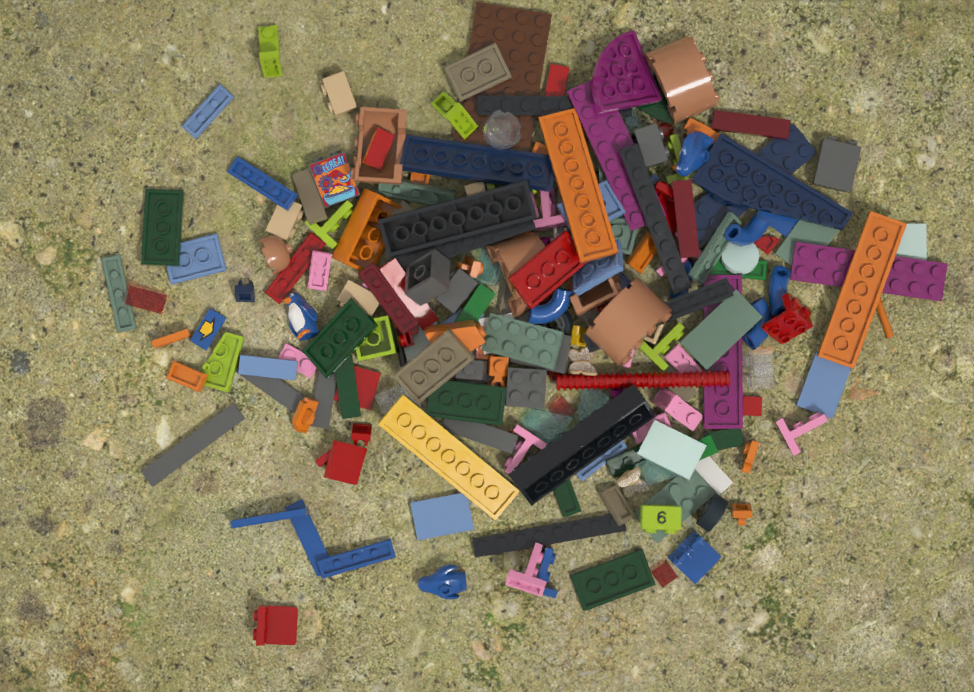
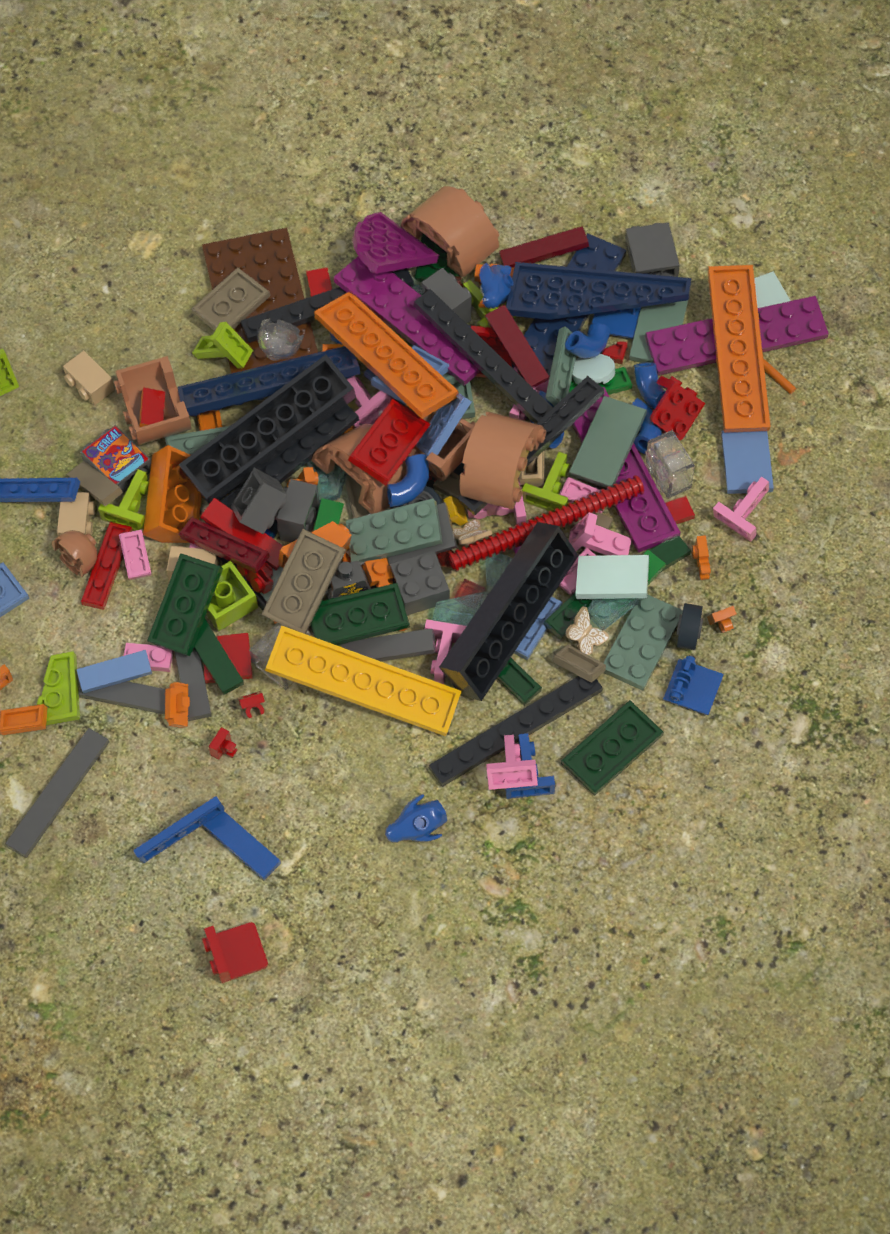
camera: 20 degrees left, 25 degrees down
blue tile [190,308,227,351] -> none
dark blue tile [235,280,256,302] -> none
blue animal [283,292,320,341] -> none
blue tile [316,539,396,579] -> none
red tile [323,440,367,485] -> none
medium blue tile [410,493,474,540] -> none
orange tile [625,231,657,274] -> none
lime brick [640,504,682,534] -> none
clear red tile [651,561,678,588] -> none
white sticker [695,456,733,495] -> none

